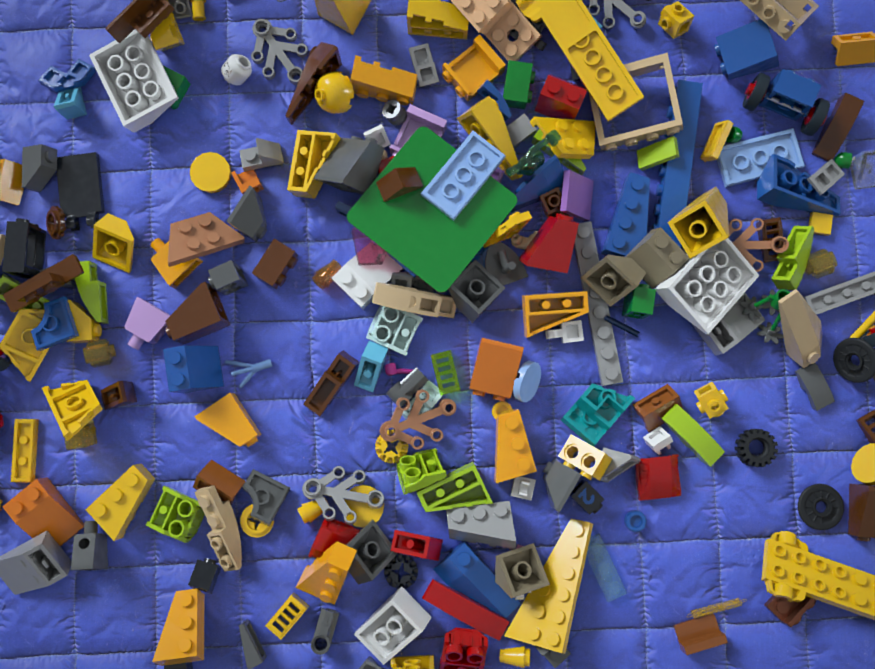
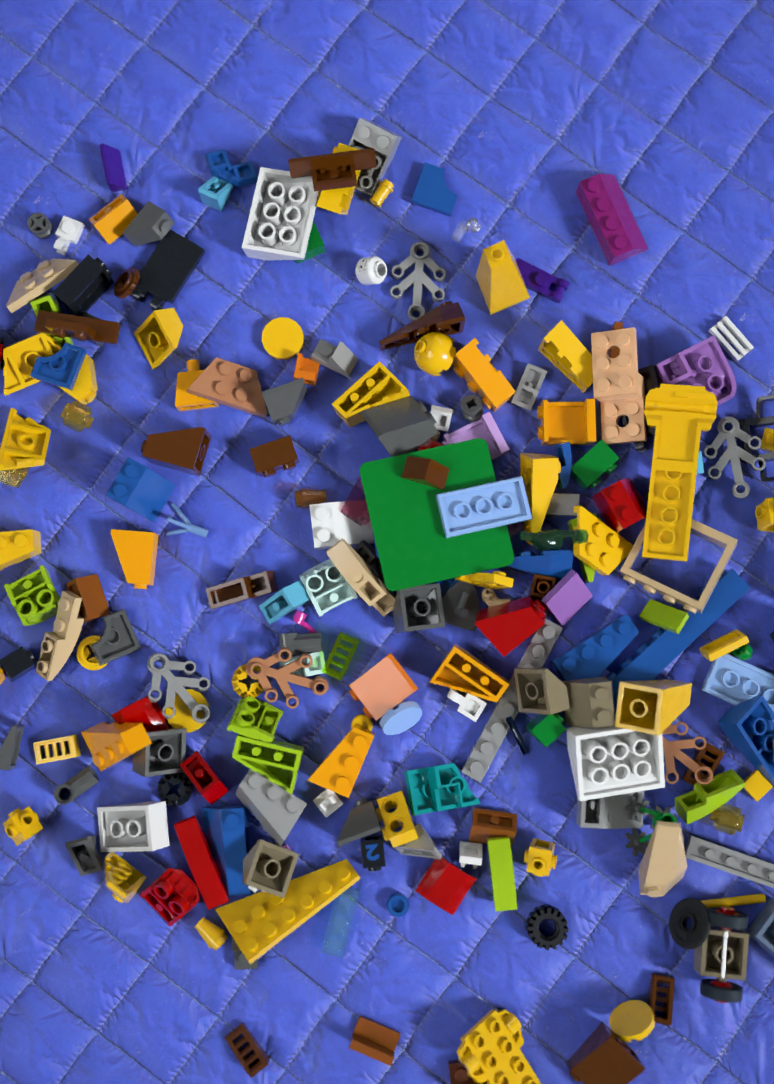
camera: 40 degrees right, 0 degrees up
lime slope [75,261,109,324] -> none
reddish brown slope [100,381,137,410] -> none
lavender torso [124,297,170,350] -> none
dark grey brick [208,260,249,295] -> none
yellow cone [297,497,330,524] -> none
dark blue tile [335,201,352,217] -> none
yellow piece [686,598,747,619] -> none
dark grey slope [795,363,835,411] -> none
black wheel [798,484,844,530] -> none

